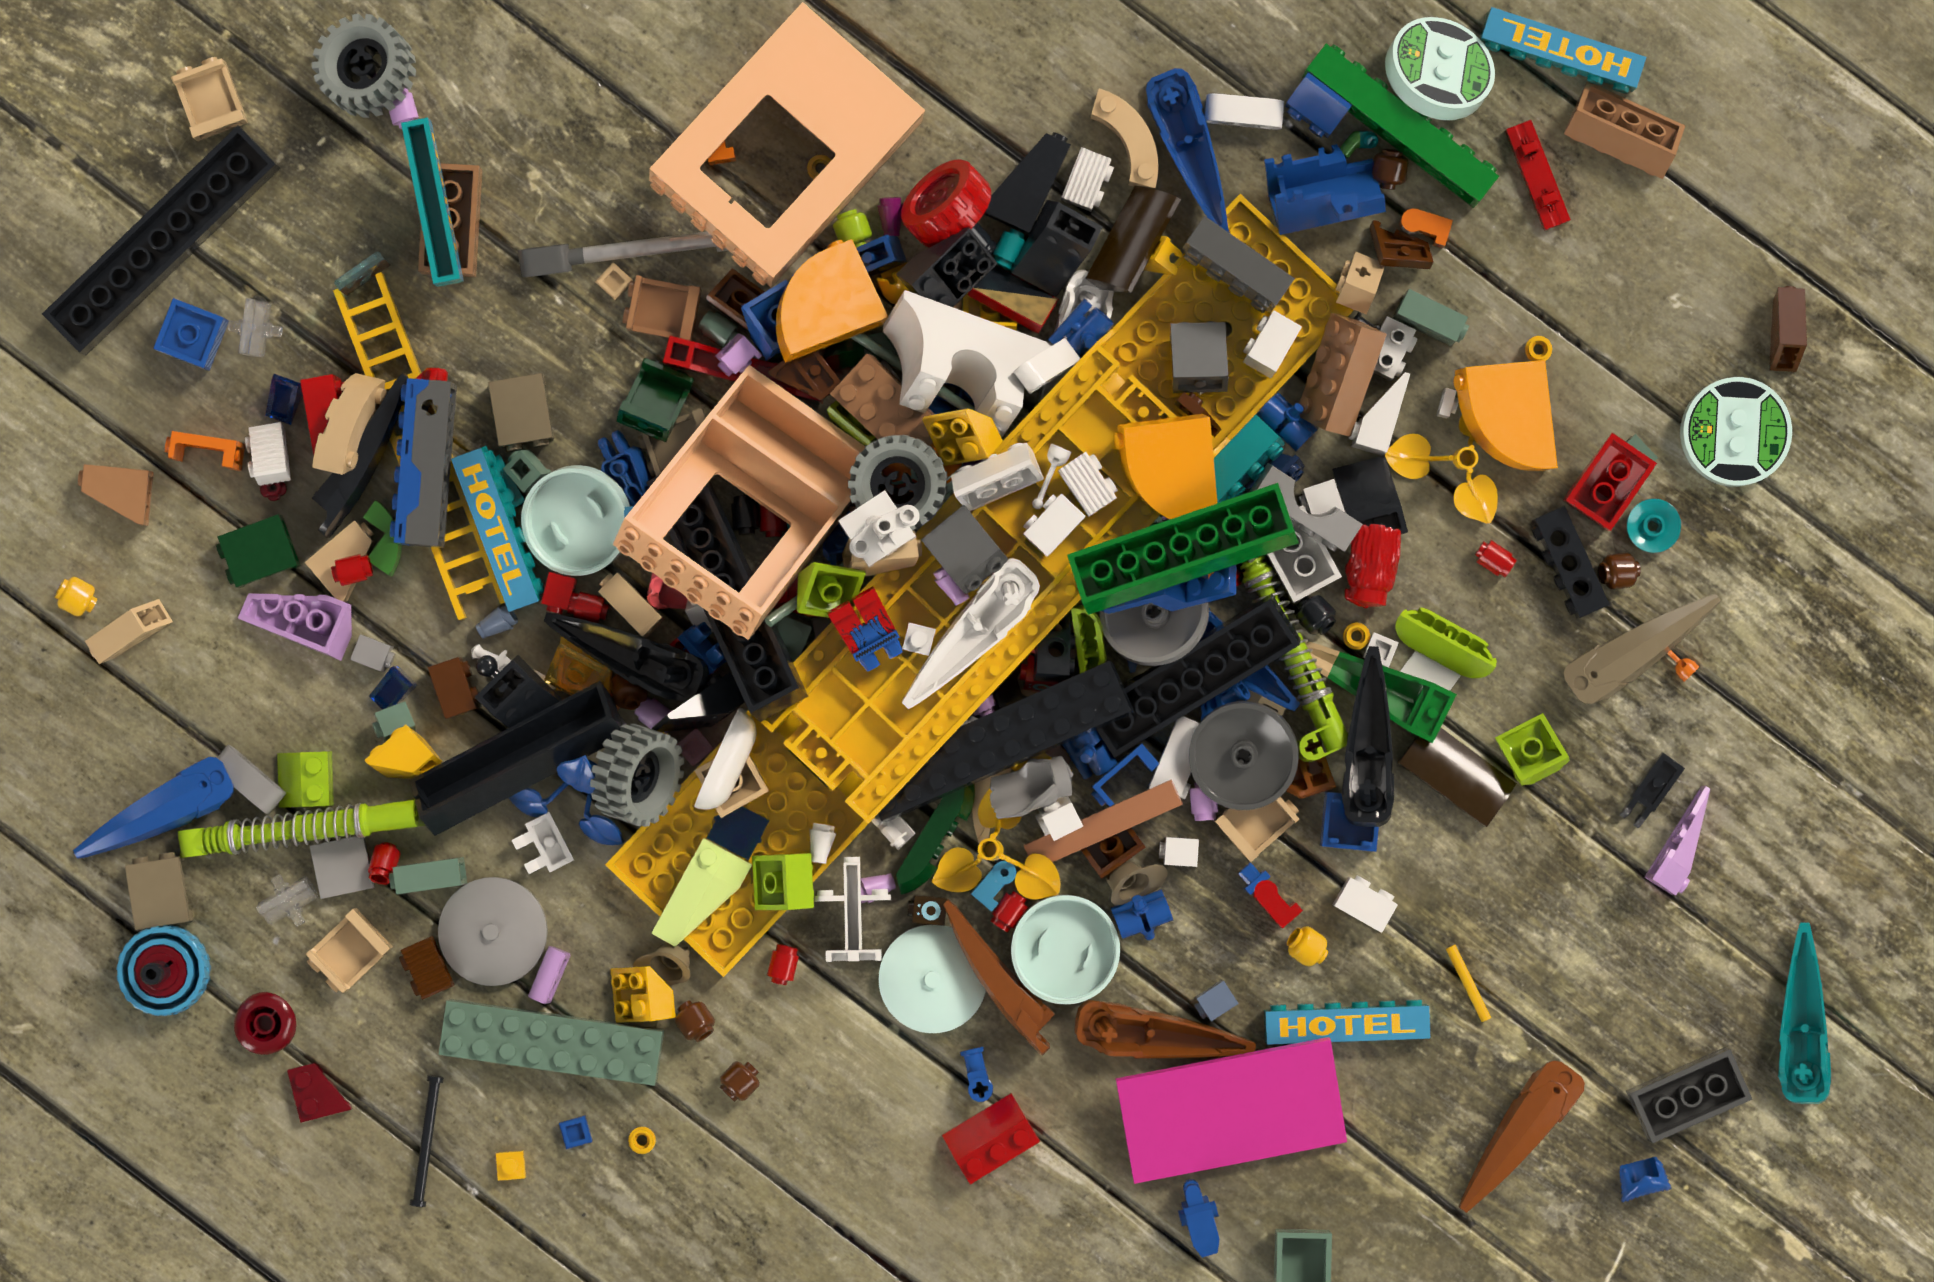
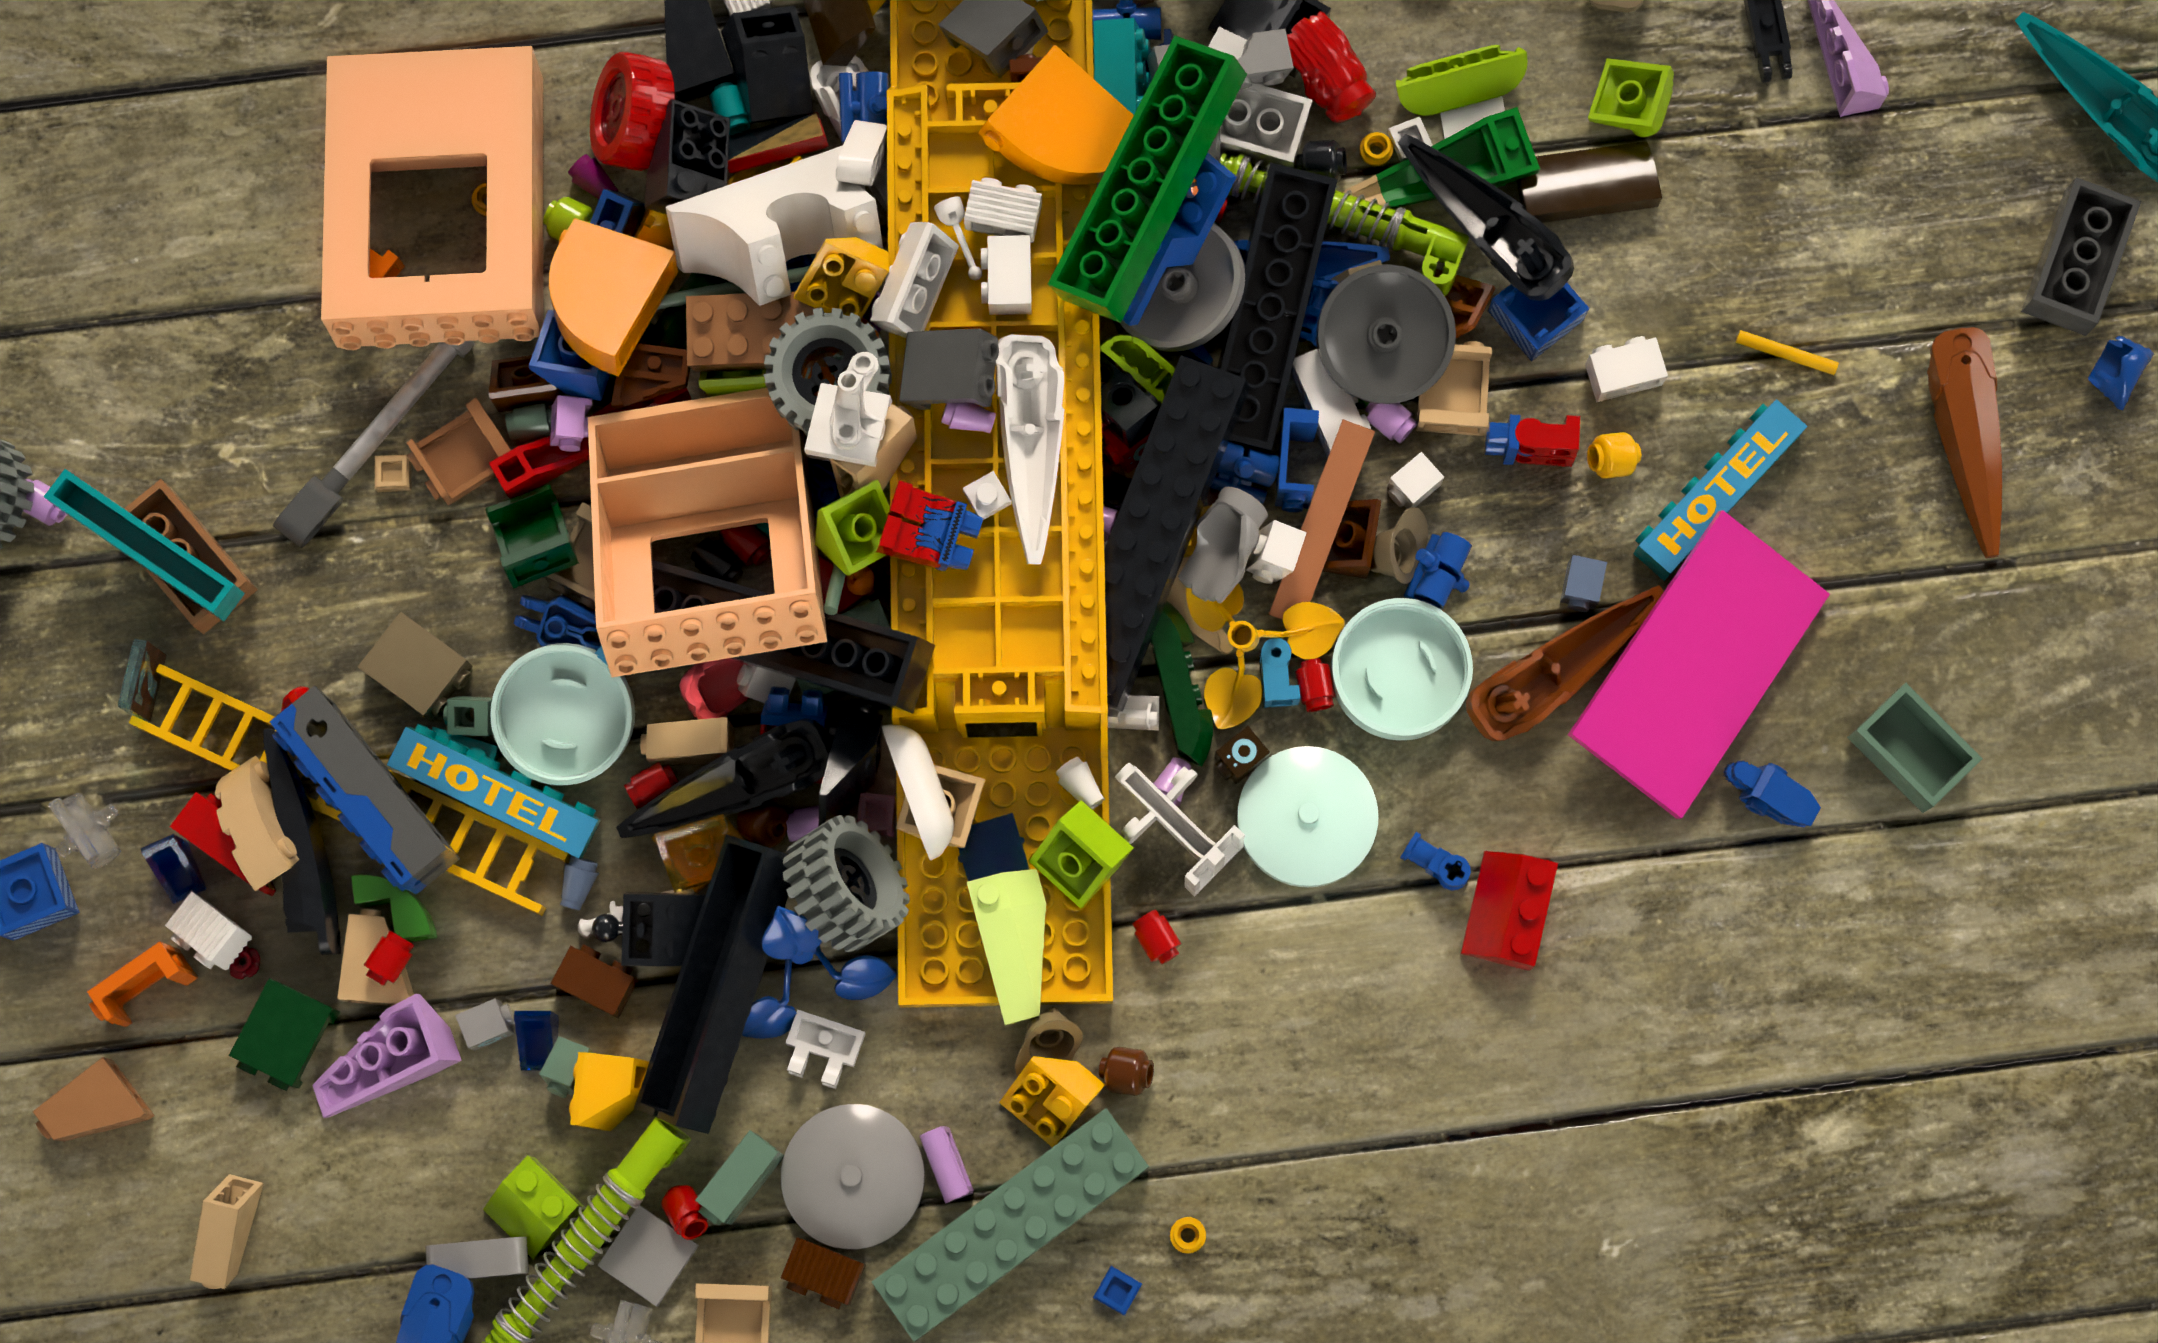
camera: 45 degrees left, 10 degrees down
yellow head [54,577,97,617] -> none
red brick [541,572,578,614] -> none
reddish brown head [720,1061,760,1102] -> none
dark orange piece [943,899,1055,1056] -> none

